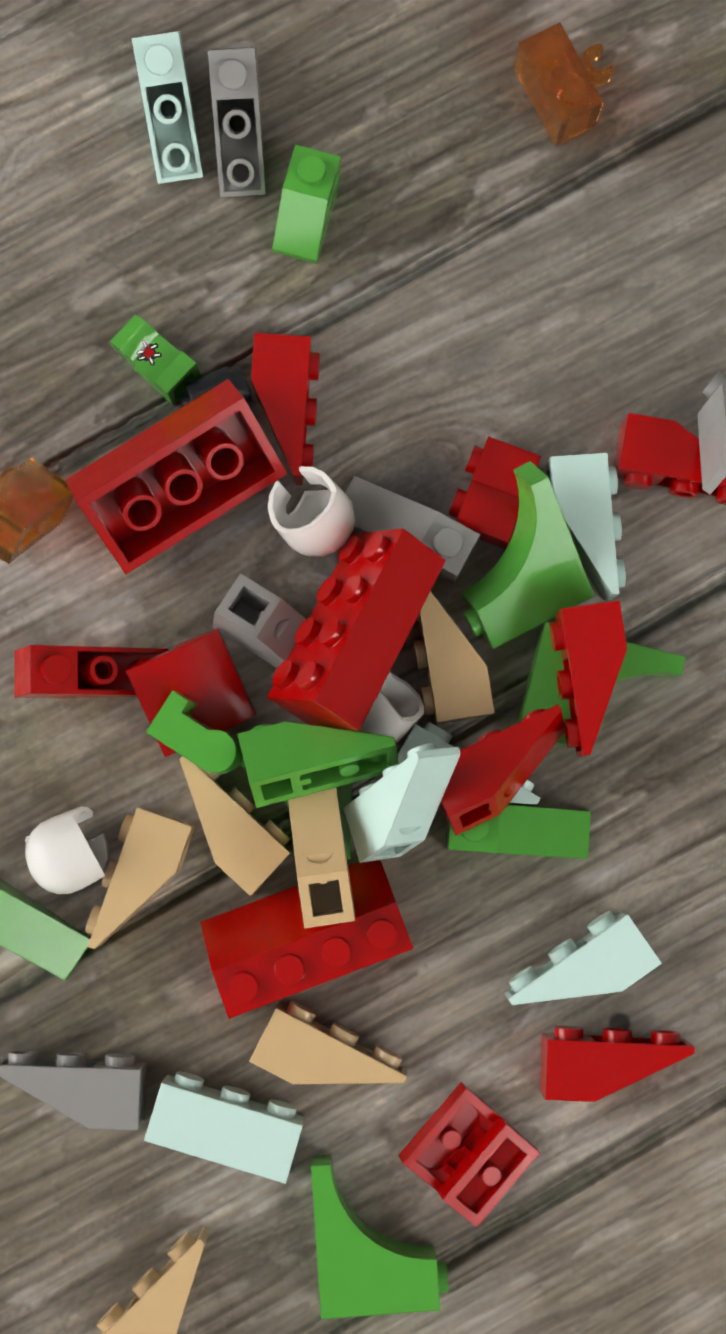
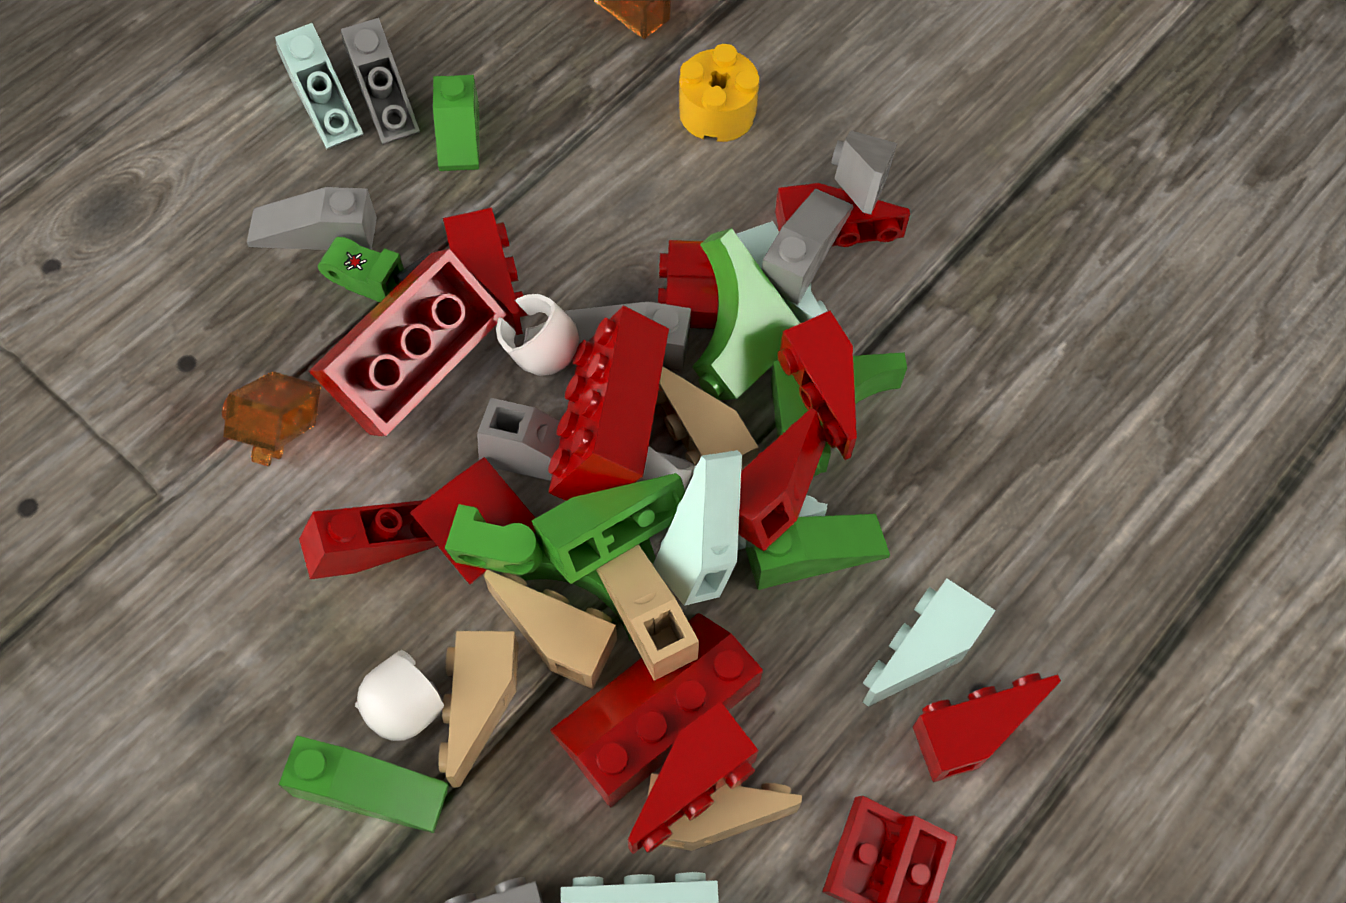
camera: 20 degrees left, 20 degrees down
none -> light grey slope [247,187,377,250]
none -> red slope [627,701,759,854]
none -> yellow brick [679,44,759,142]
none -> light grey slope [762,189,853,305]

